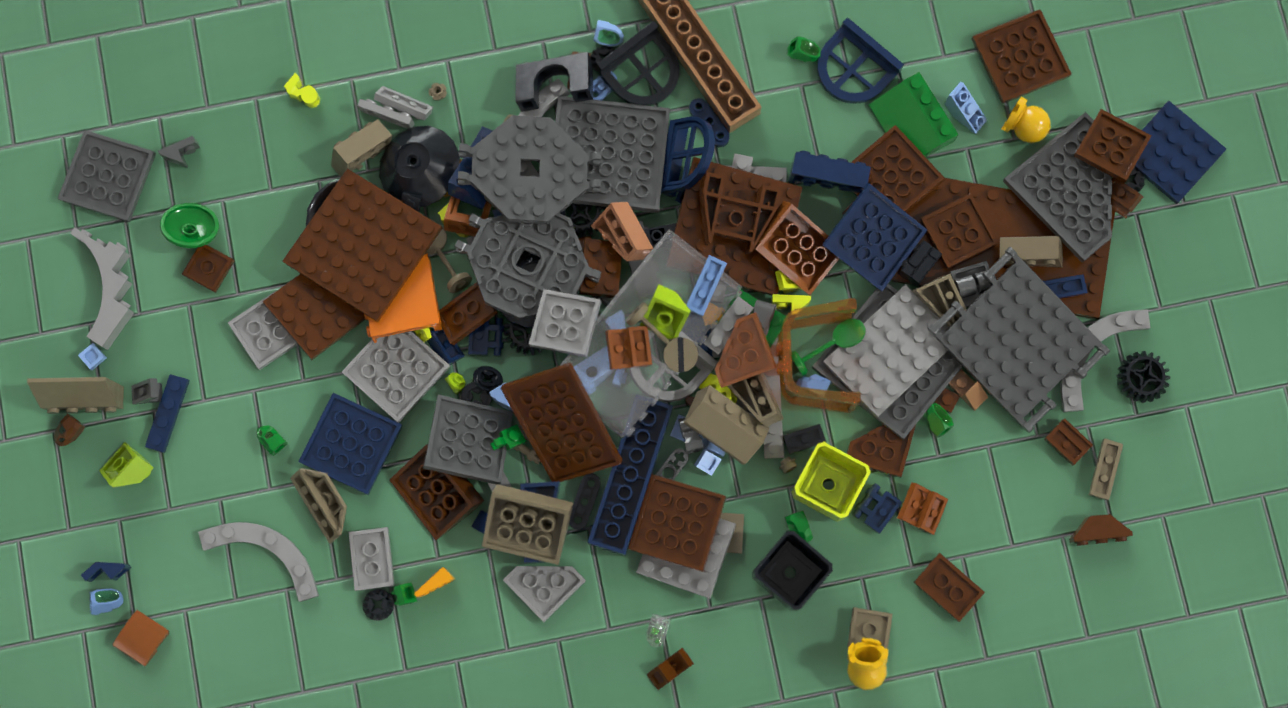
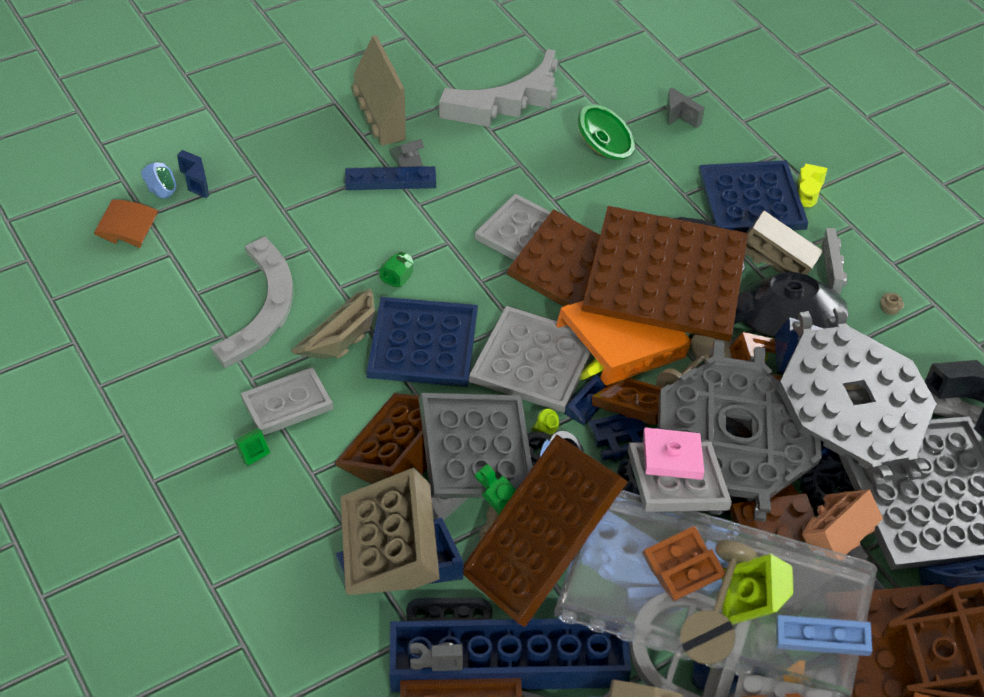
camera: 65 degrees right, 30 degrees down
reddish brown rock [54,414,85,446] -> none
dark grey plate [57,130,156,222] -> none
light blue plate [78,343,107,370] -> none
lime slope [99,442,153,487] -> none
reddish brown plate [182,245,235,293] -> none
black gear [363,589,394,621] -> none
light grey plate [374,86,433,121] -> none
light orange slope [414,567,455,598] -> none
light grey plate [503,566,586,622] -> none
none -> dark grey plate [410,643,463,671]
none -> bright pink plate [643,428,704,480]
none -> dark blue plate [698,160,808,233]

